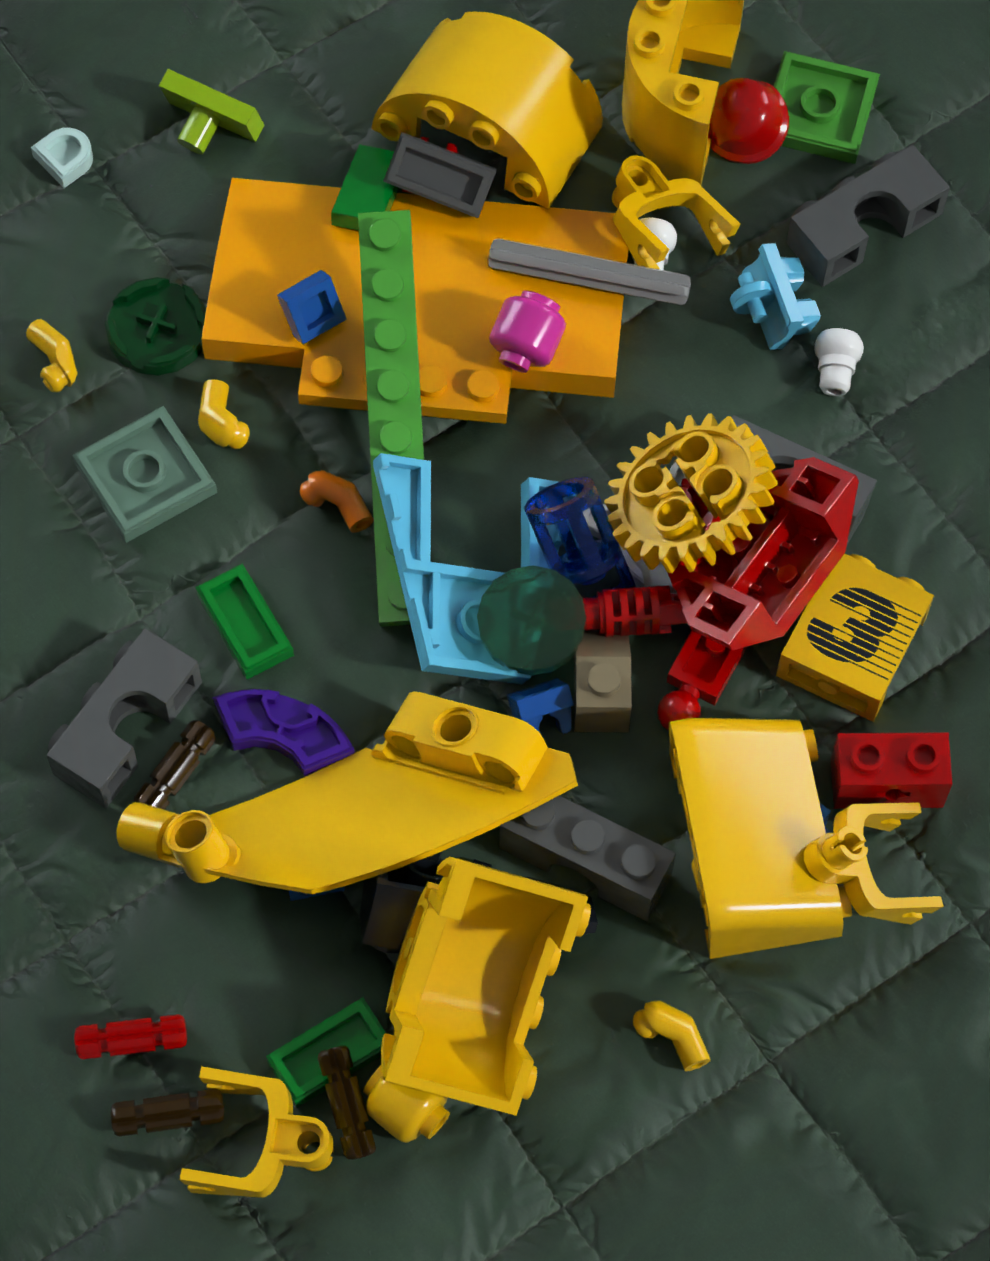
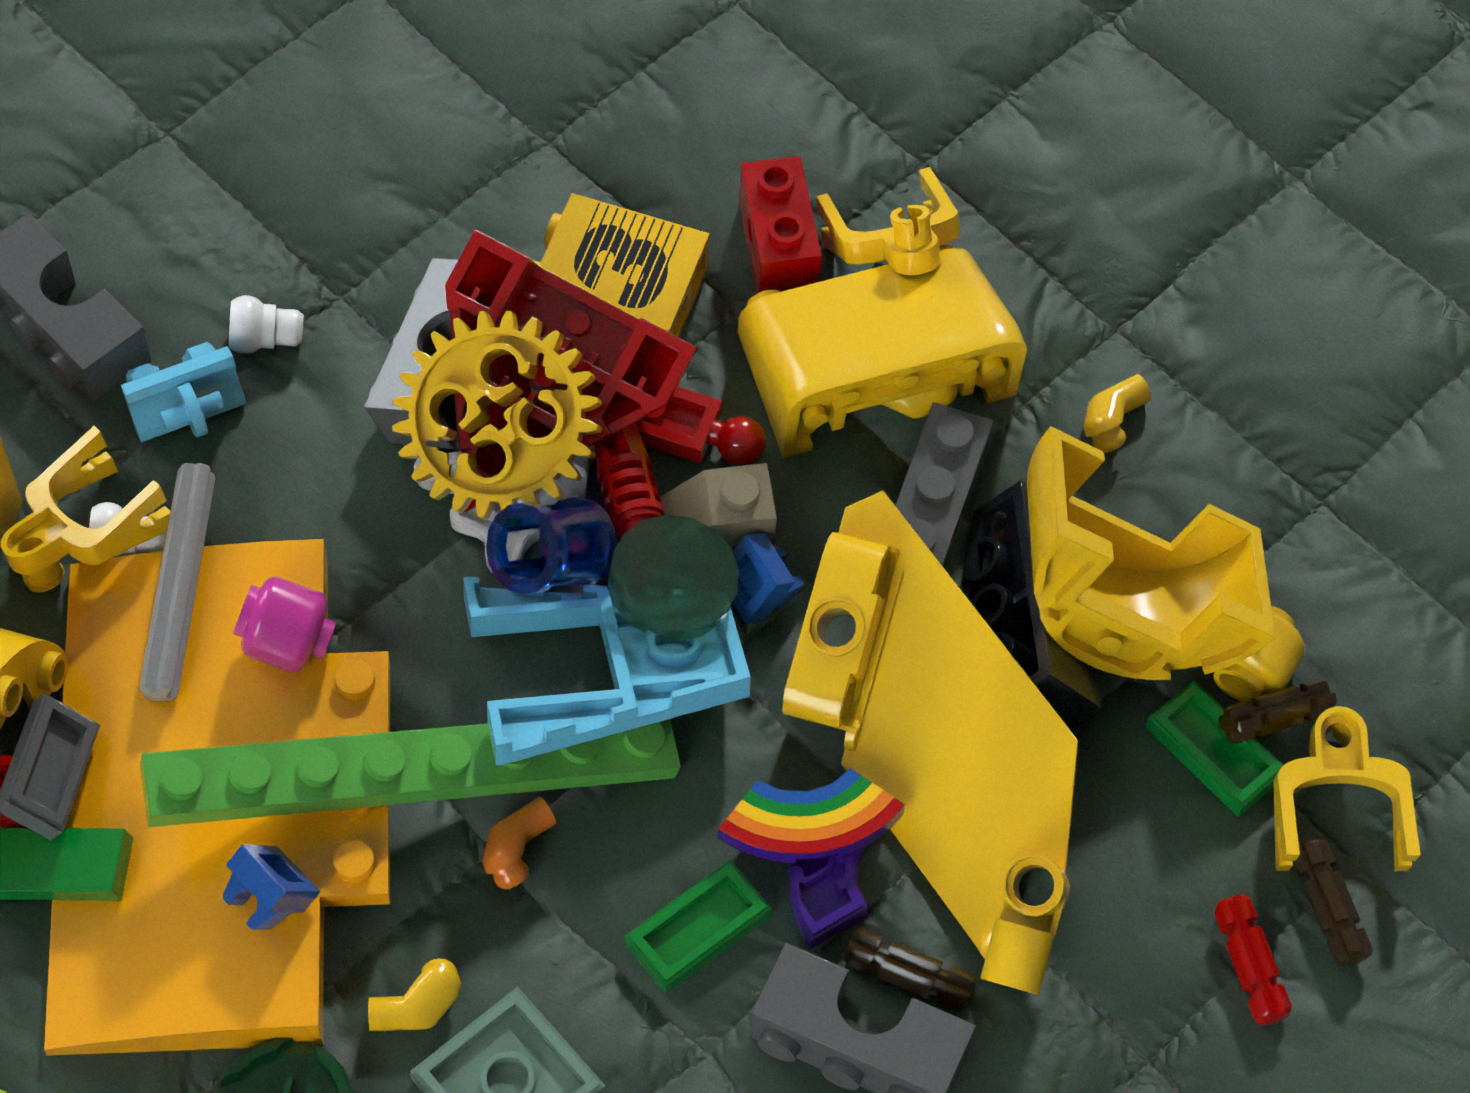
camera: 100 degrees left, 5 degrees down
none -> tile [718,768,905,863]

